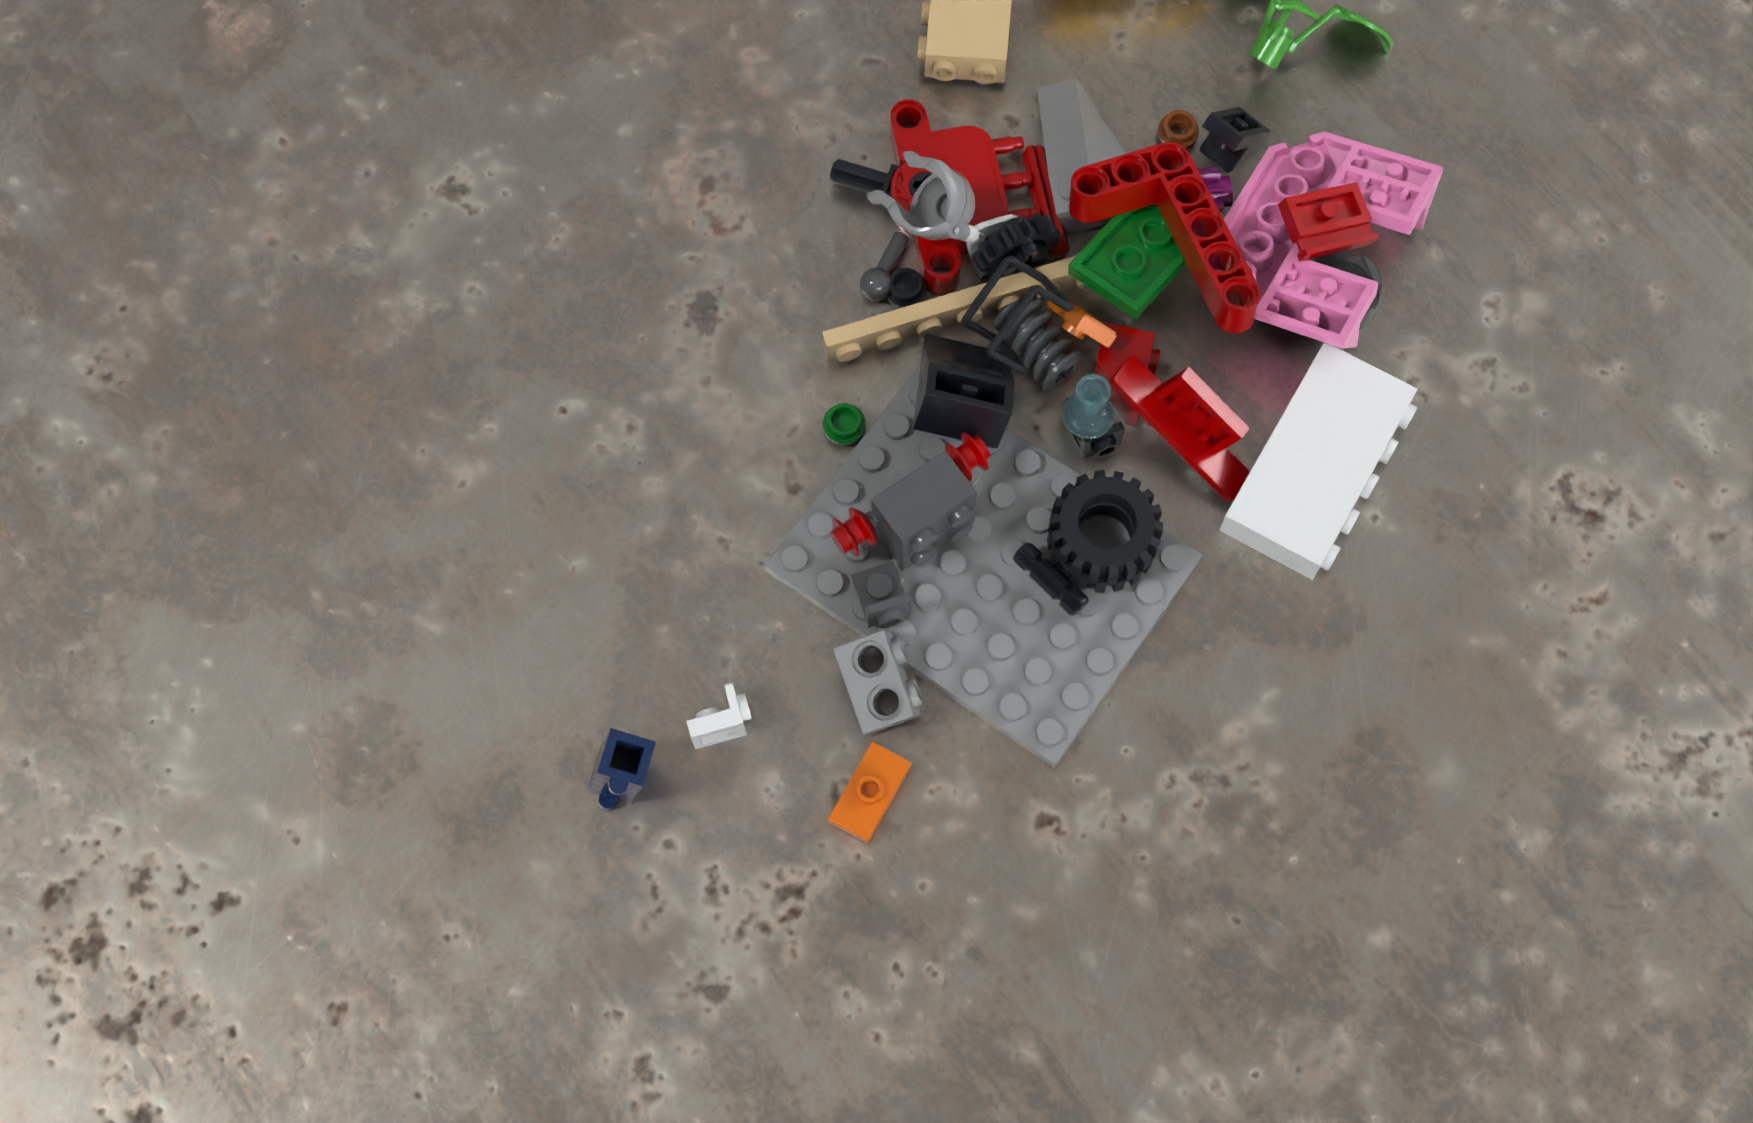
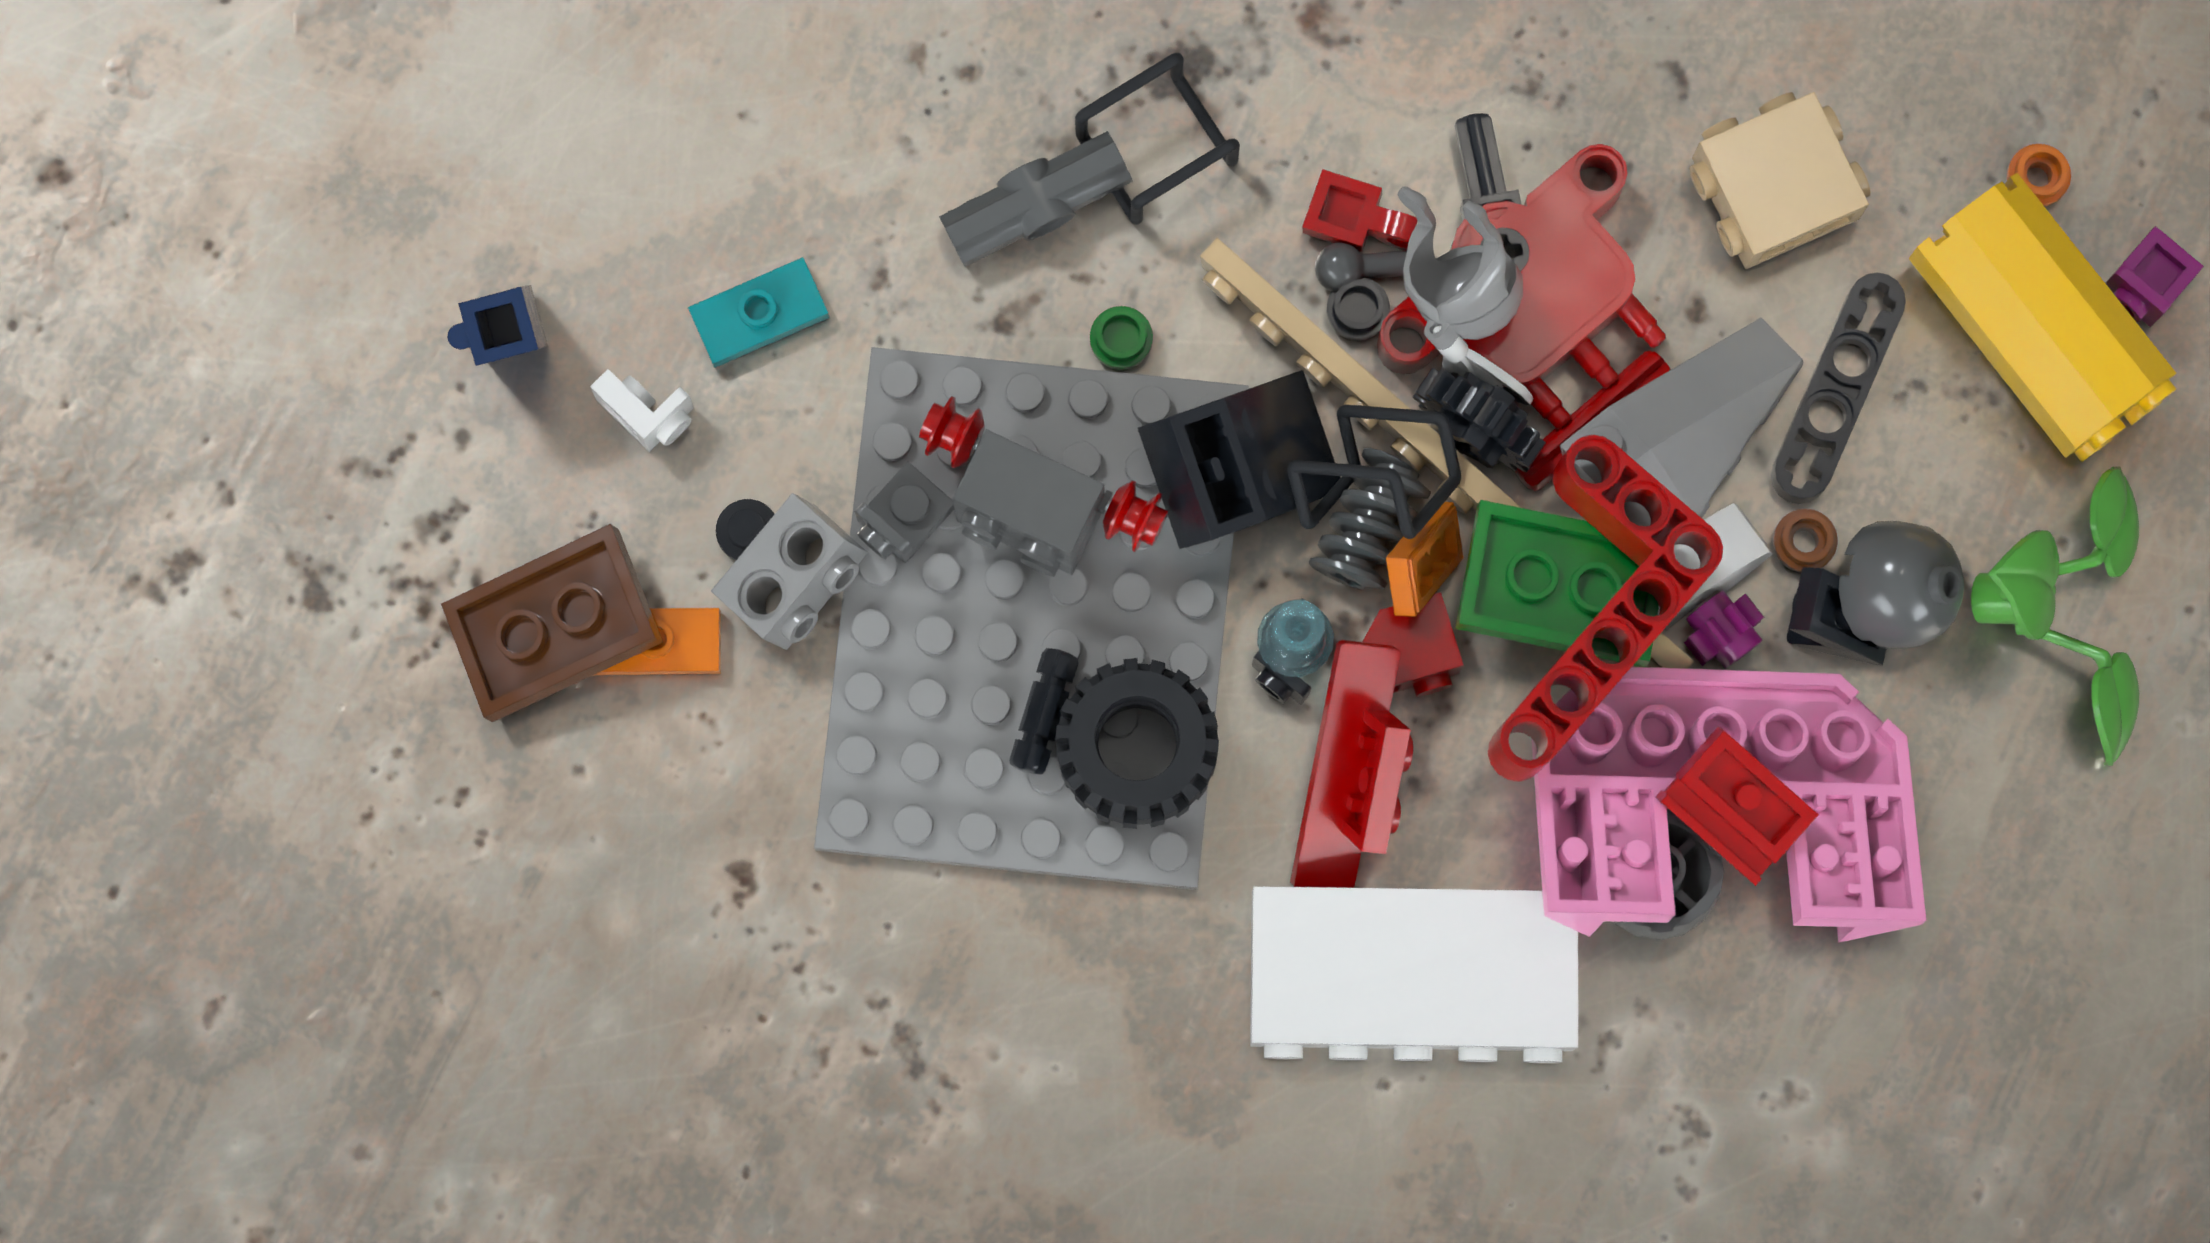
camera: 60 degrees right, 10 degrees up
none -> reddish brown plate [441,524,663,722]
none -> teal plate [688,257,830,368]
none -> black plate [716,499,774,561]
none -> dark grey piece [939,131,1133,267]
none -> black piece [1075,53,1240,225]
none -> red plate [1302,169,1418,252]
none -> black beam [1771,272,1906,504]
none -> dark grey cylinder [1838,521,1964,649]

